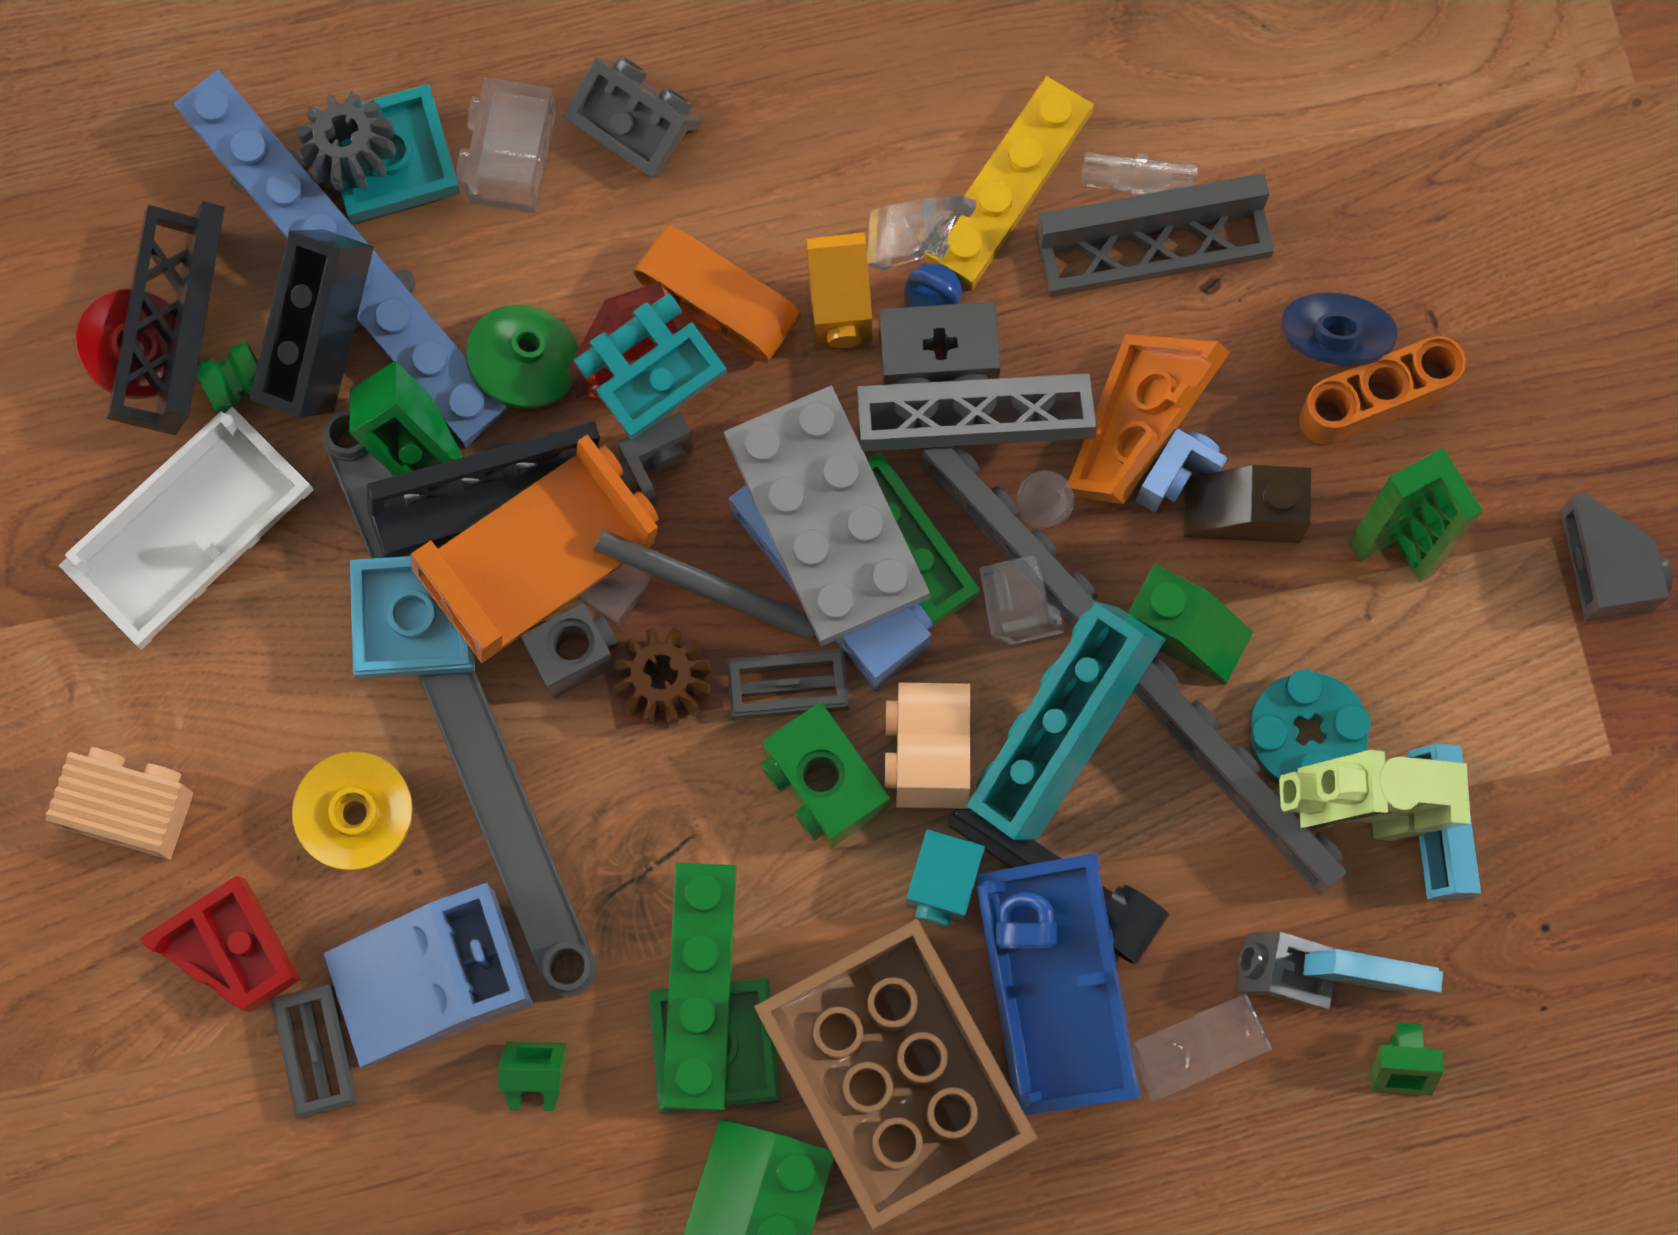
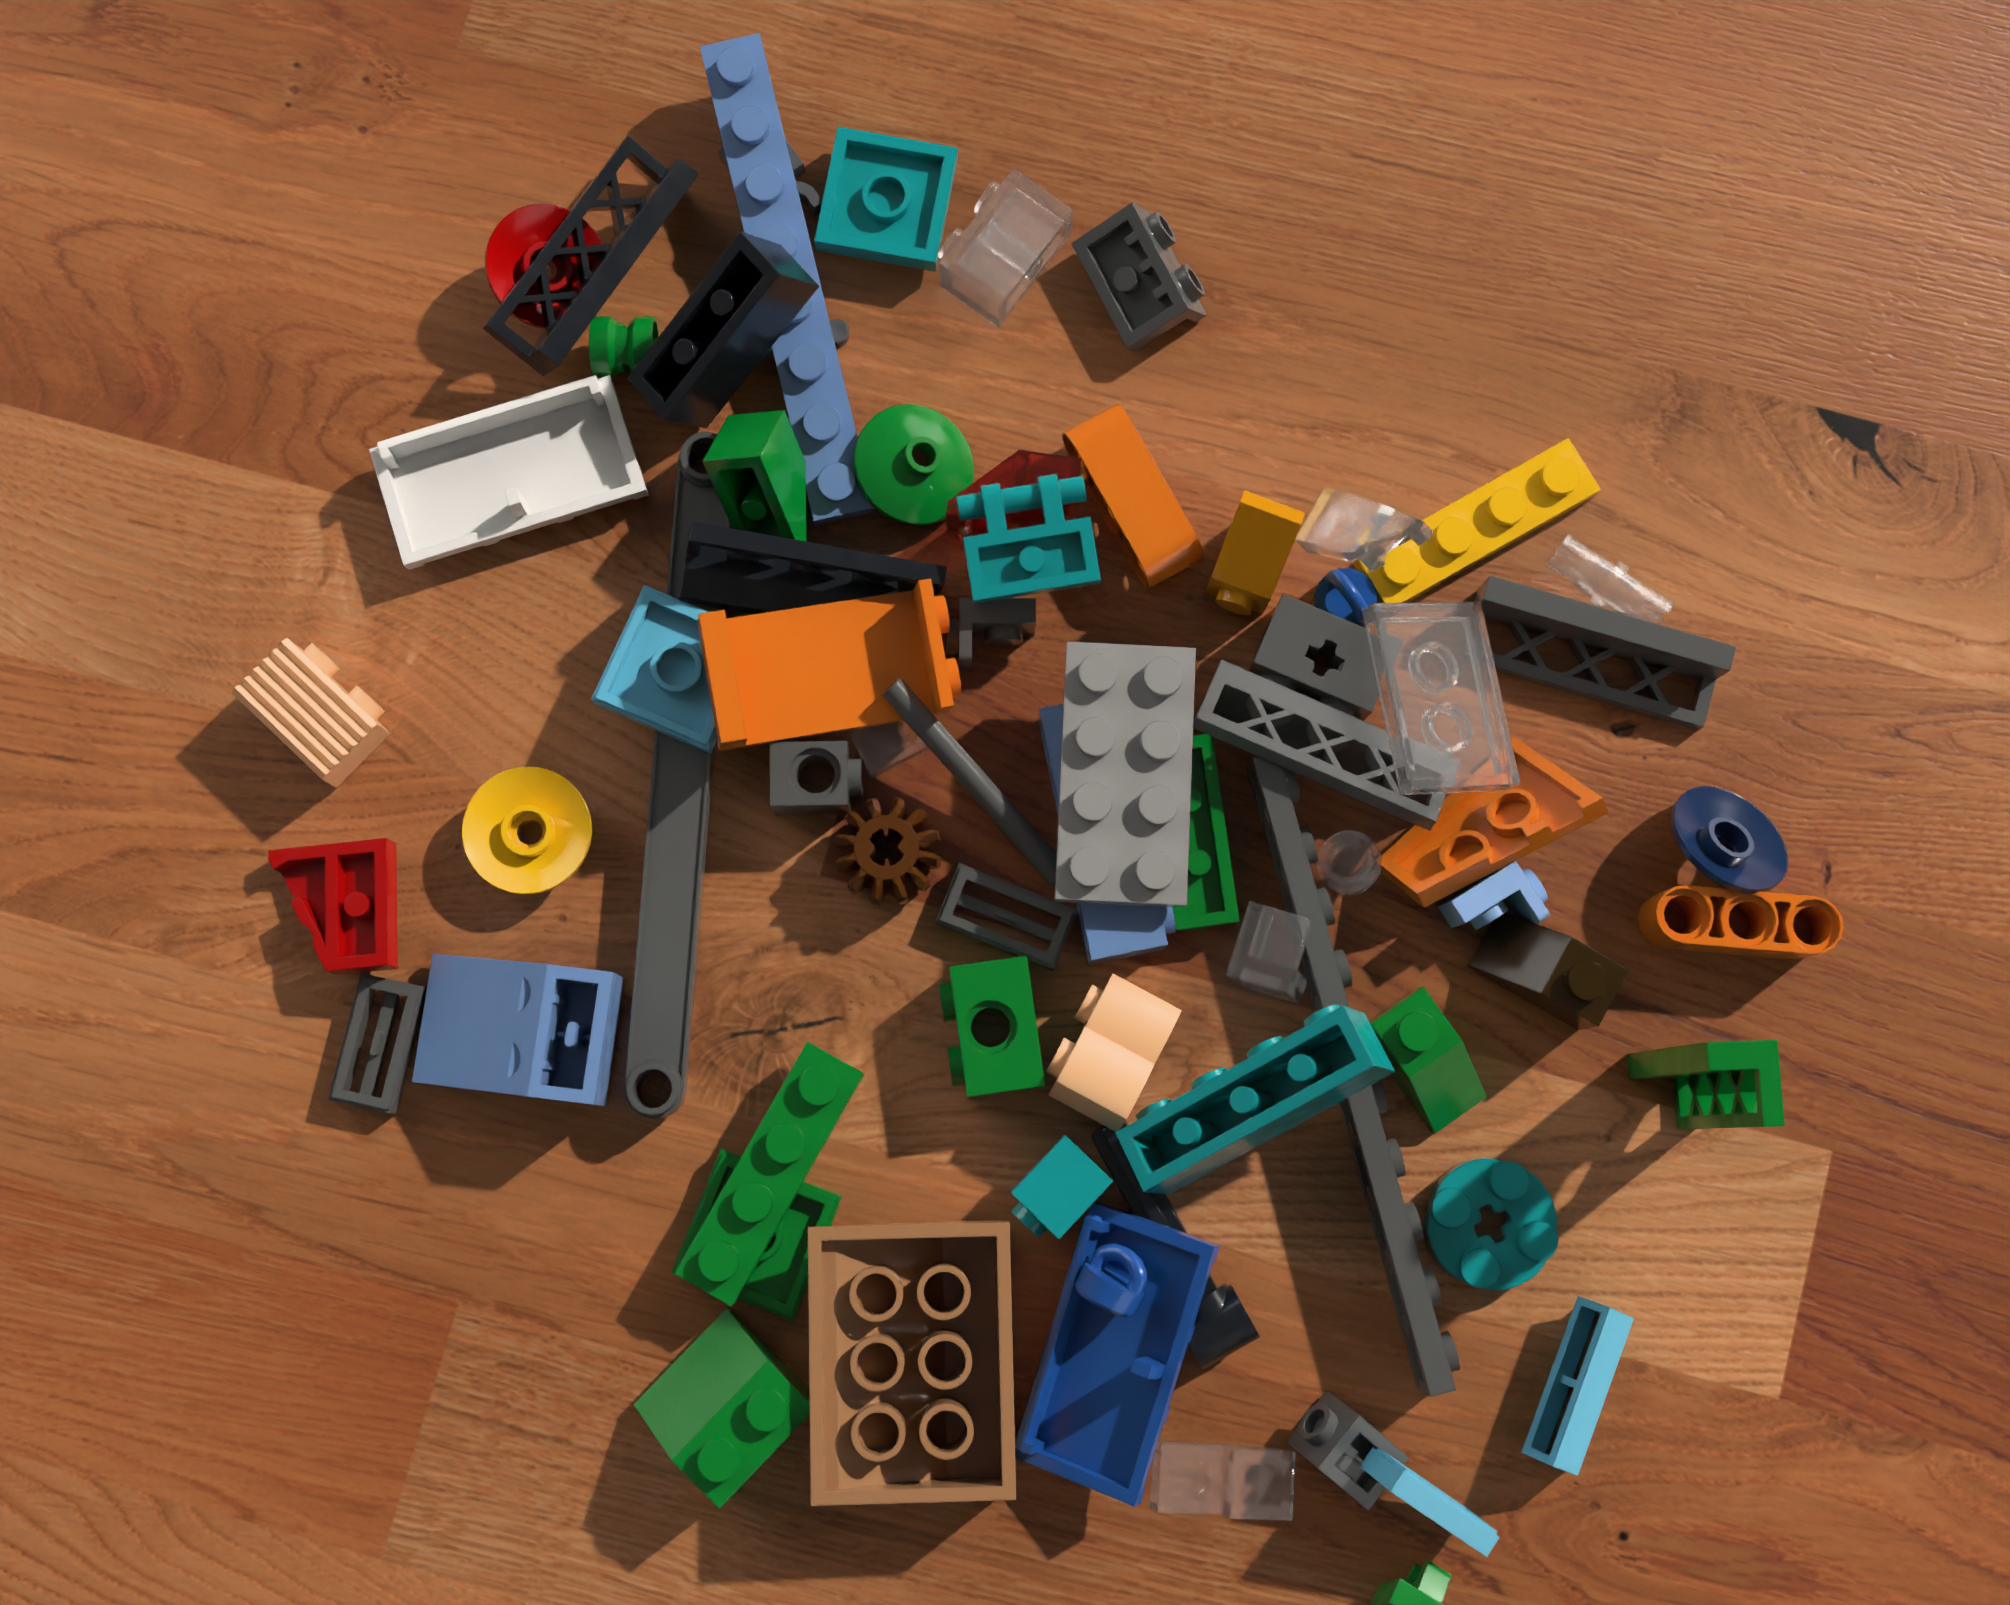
camera: 20 degrees right, 5 degrees up
dark grey gear [297,91,396,193] -> none
green tile [498,1041,567,1111] -> none
yellowish green hips [1279,750,1471,841] -> none
dark grey slope [1560,493,1673,622] -> none
none -> clear tile [1362,602,1521,795]

